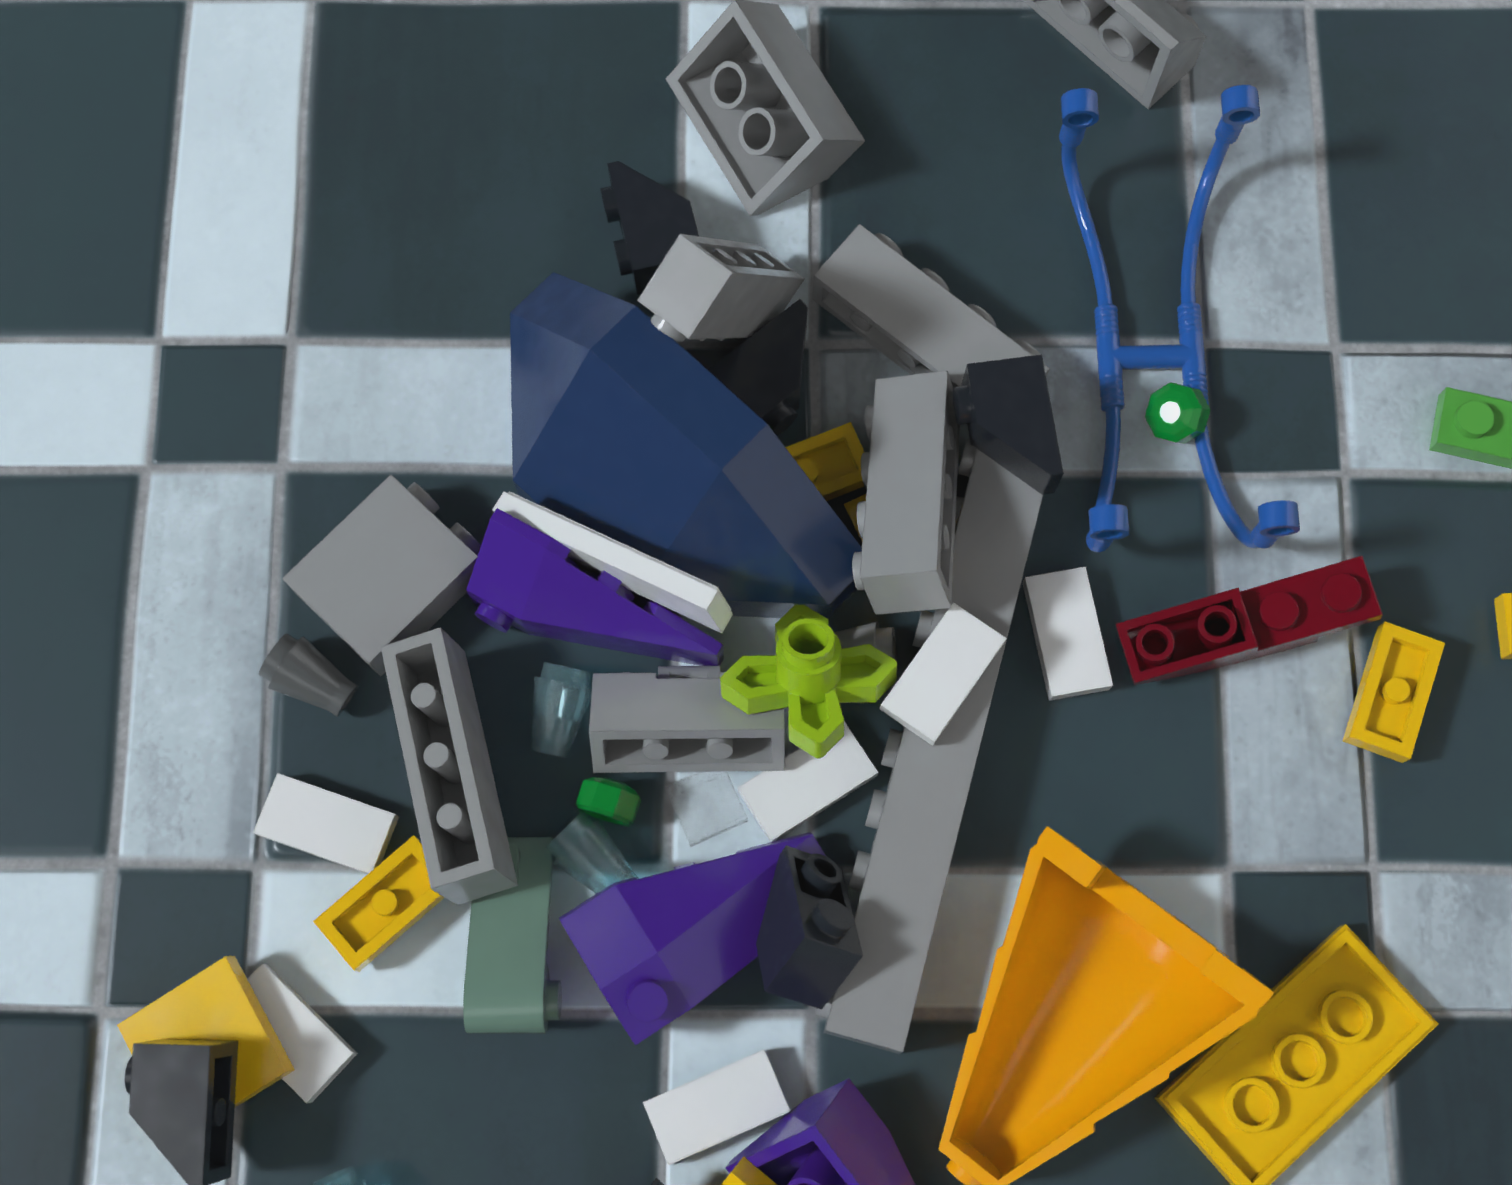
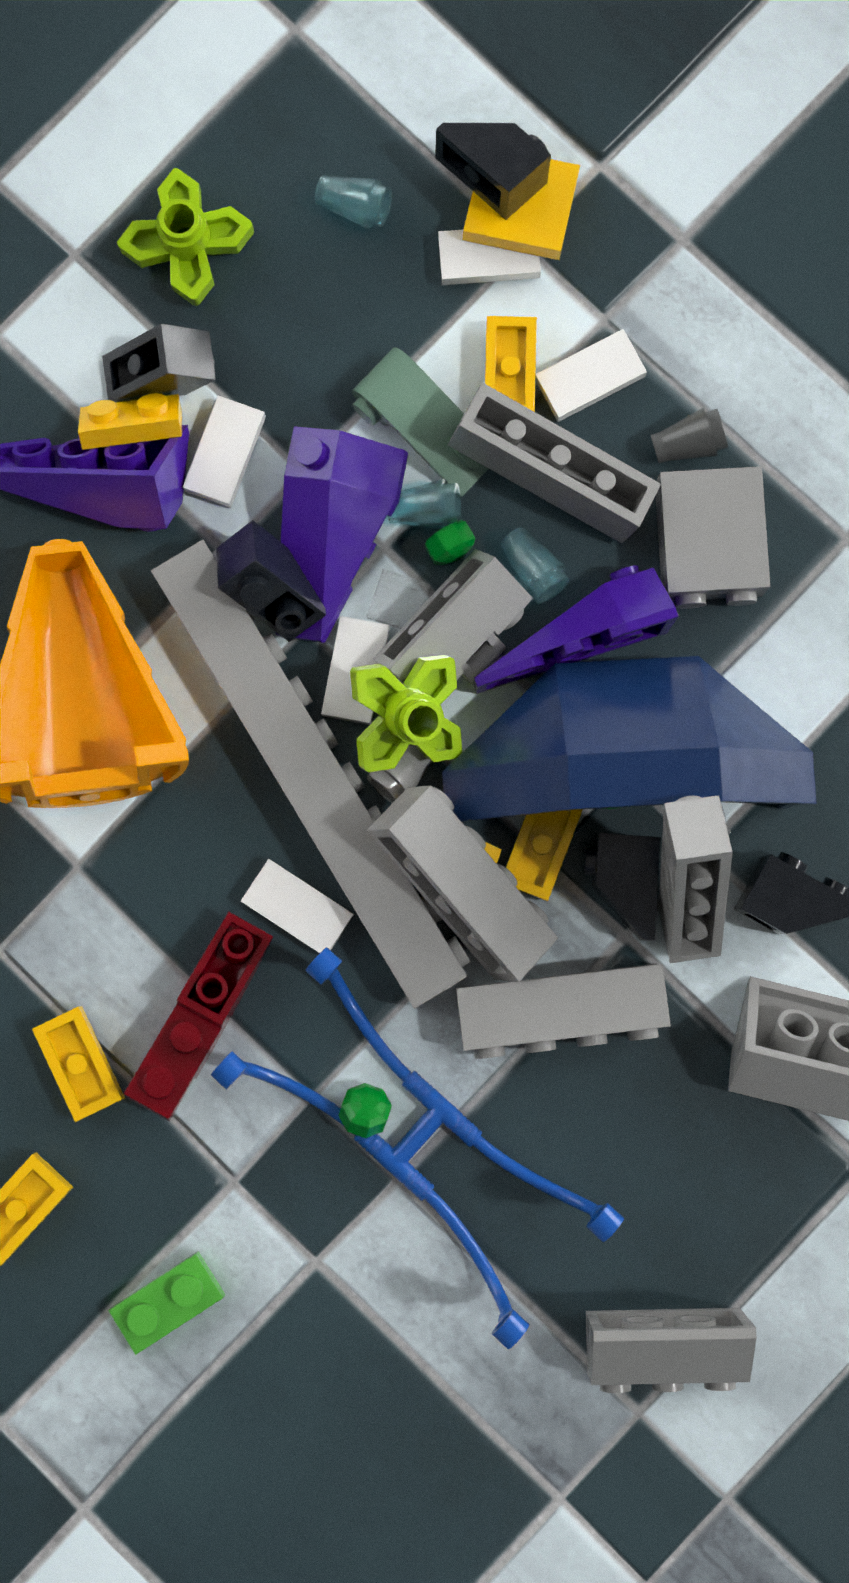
camera: 140 degrees right, 10 degrees up
white tile [492,491,733,633] -> none
white tile [880,602,1007,746] -> none
black slope [953,354,1064,495] -> none

